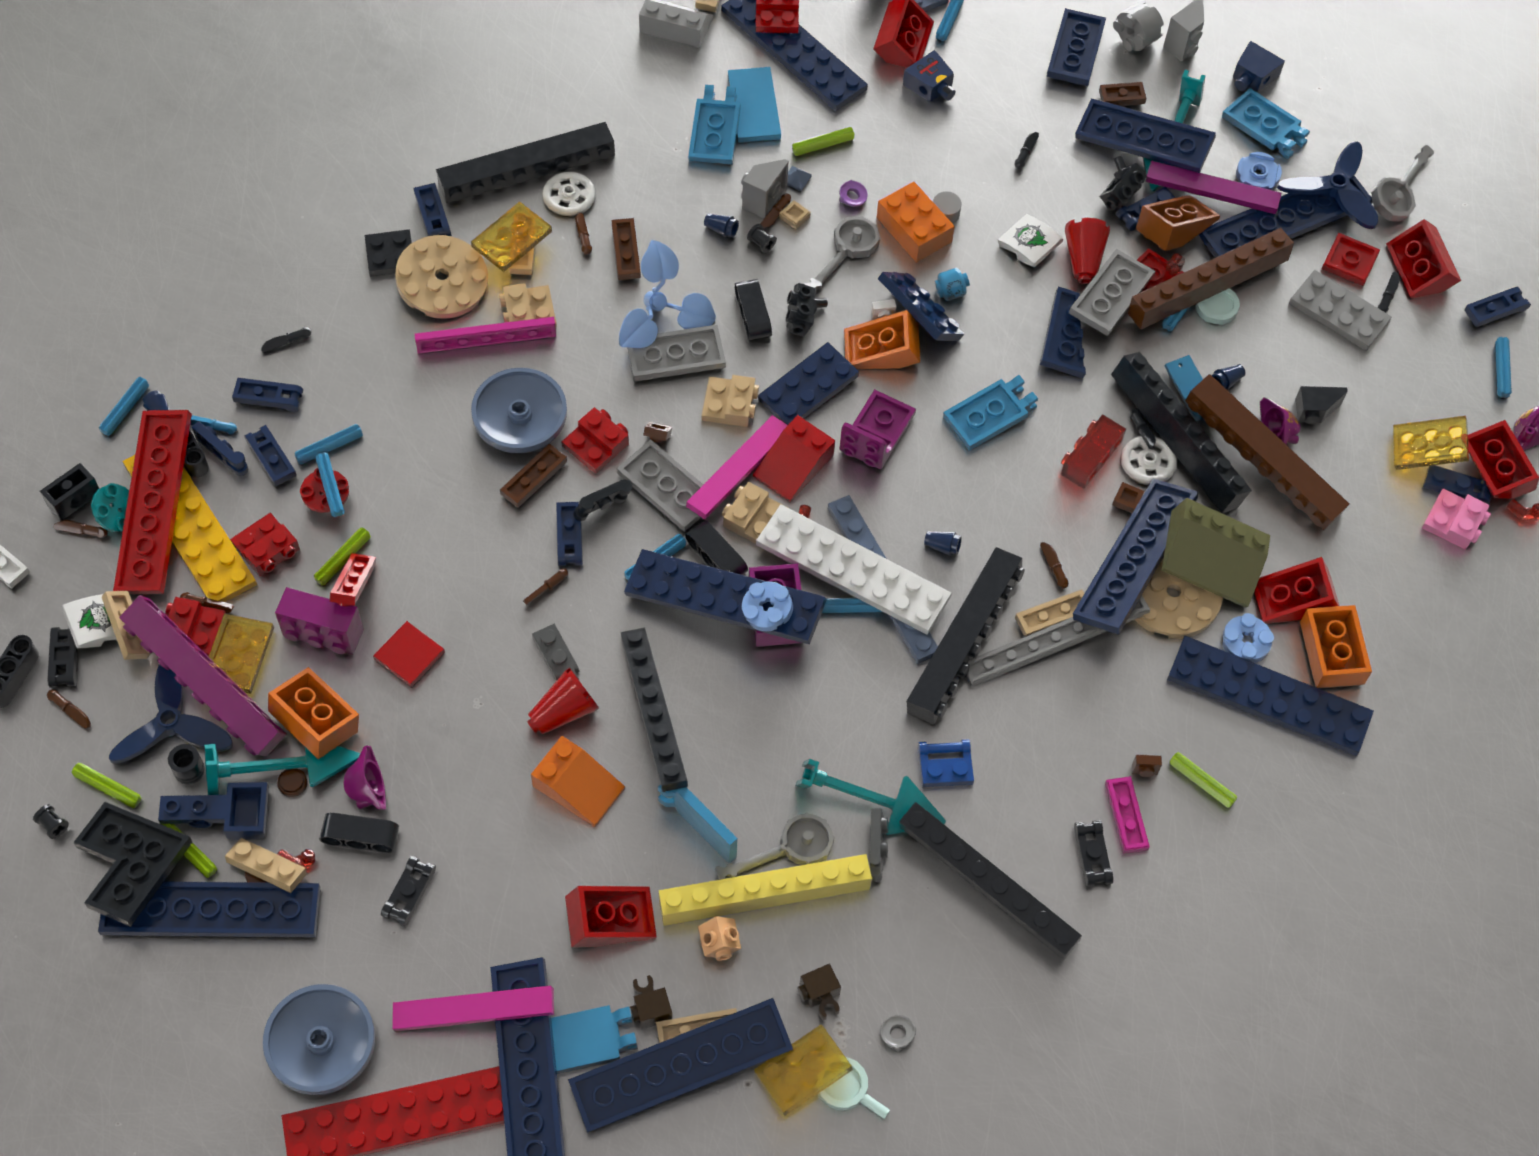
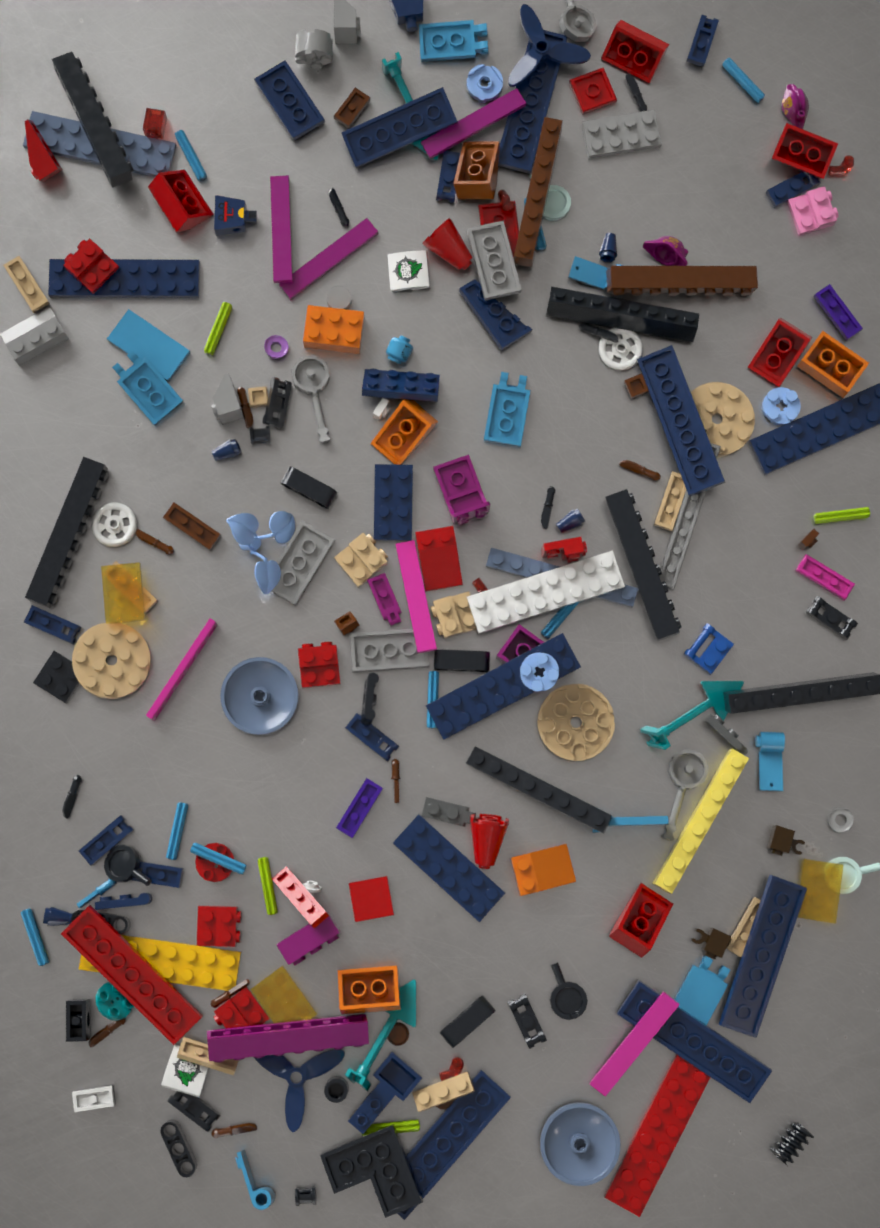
camera: 50 degrees left, 20 degrees up
lime axle [71,763,142,808] -> none
magenta hat [343,745,386,810] -> none
tan plate [499,283,557,327] -> none
reddish brown plate [500,443,567,508] -> none
light nougat brick [698,916,741,961] -> none
black brick [786,283,828,337] -> none
sand blue slope [787,166,812,191] -> none
clear red brick [1061,414,1126,489] -> none
black brick [1099,155,1147,210] -> none
olive slope [1162,498,1271,608] -> none
black slope [1295,386,1348,424] -> none
clear yellow plate [1393,416,1469,470] -> none
none -> black piece [104,845,152,886]
none -> dark azure door [235,1150,275,1210]
none -> black plate [262,377,292,429]
none -> magenta tile [270,175,293,283]
none -> magenta tile [279,218,379,300]
none -> white plate [302,881,321,897]
none -> dark purple plate [336,778,383,838]
none -> magenta hinge [367,573,402,626]
none -> dark blue plate [393,814,505,922]
none -> tan plate [537,684,615,761]
none -> black piece [541,486,556,529]
none -> red plate [541,537,587,563]
none -> black piece [550,962,588,1020]
none -> dark azure door [755,732,785,791]
none -> dark purple plate [813,284,863,341]

